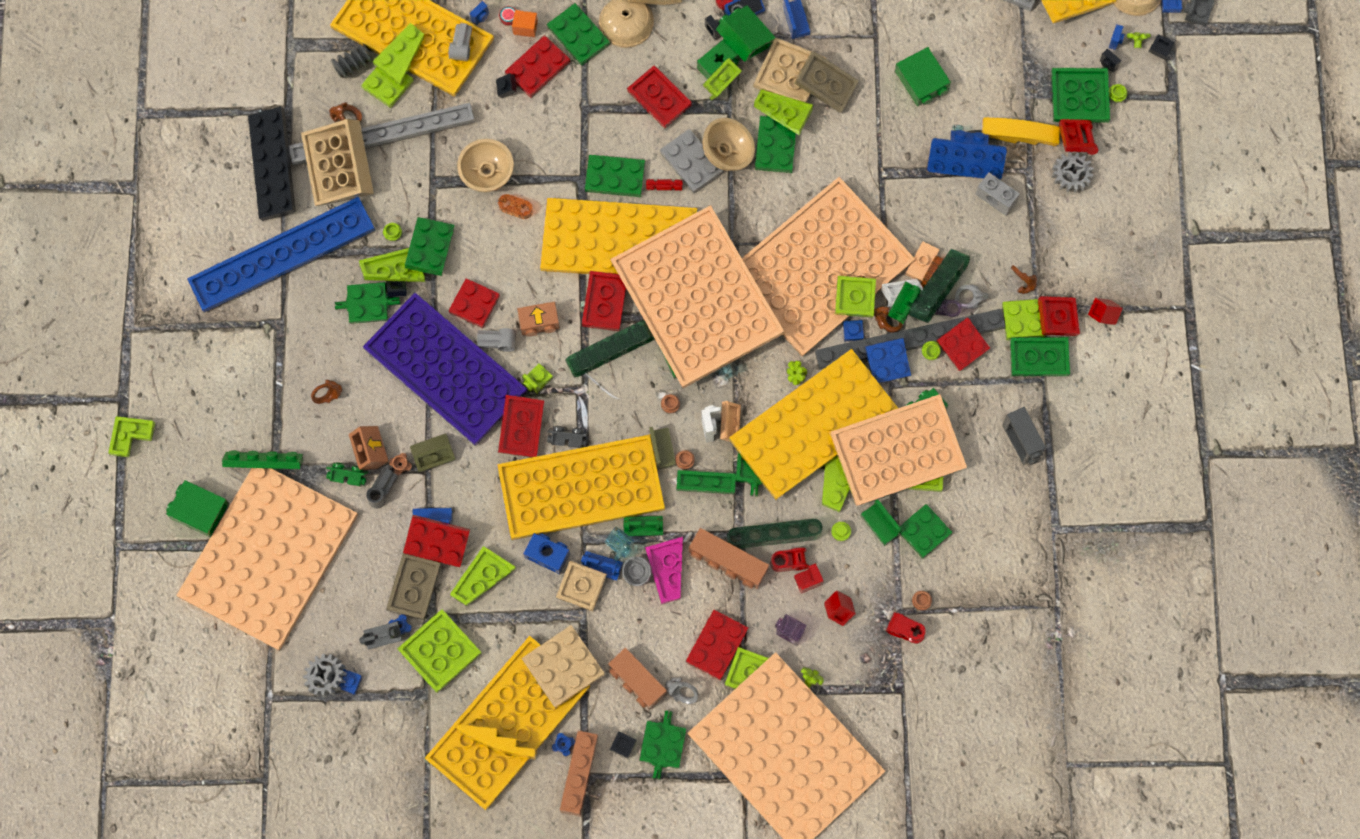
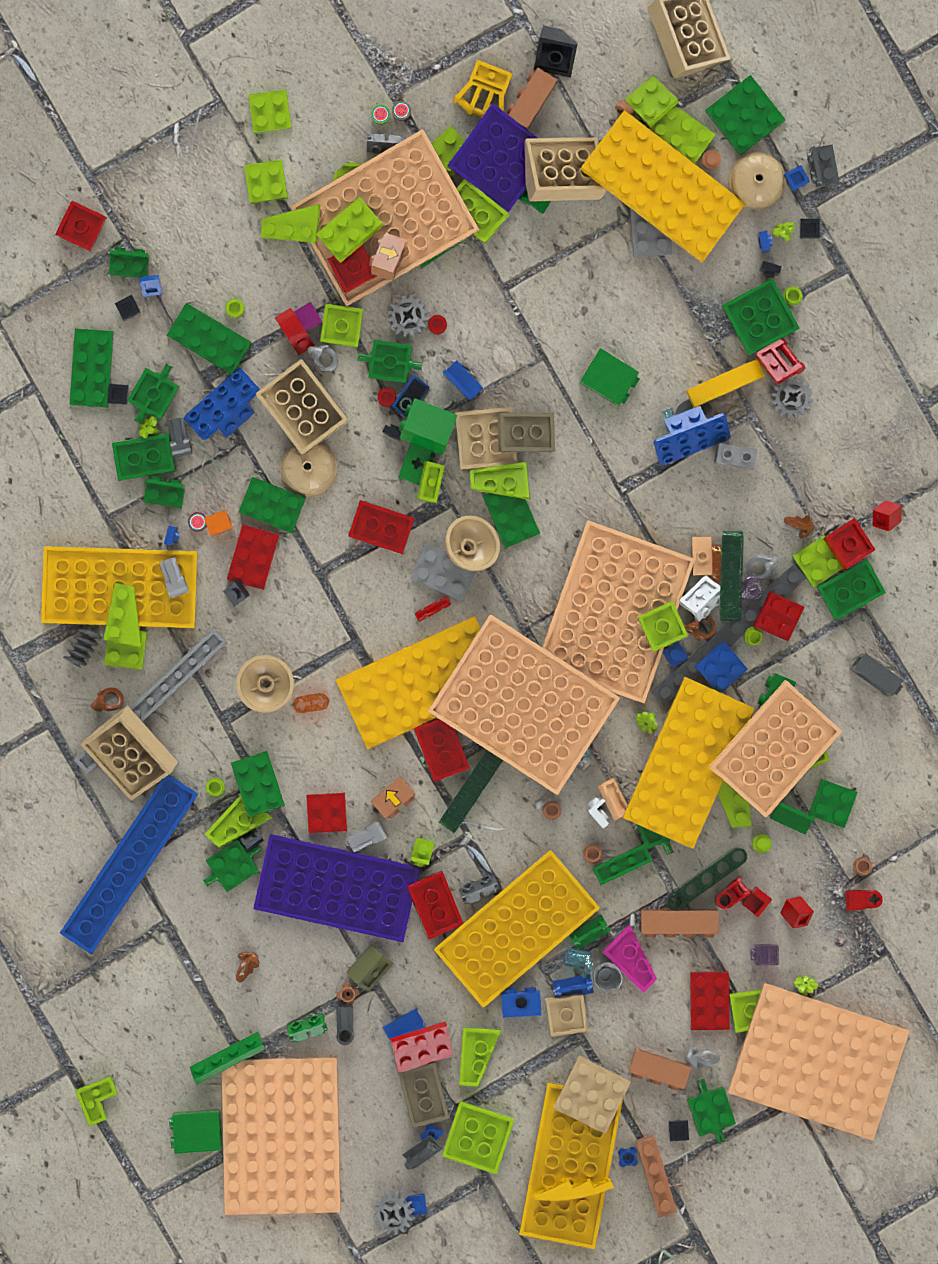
camera: 30 degrees left, 15 degrees up
black plate [248,106,296,221] -> none
nougat brick [349,426,389,470] -> none
green plate [585,155,645,197] -> none
olive panel [649,427,676,470] -> none
green hinge [888,281,921,324] -> none

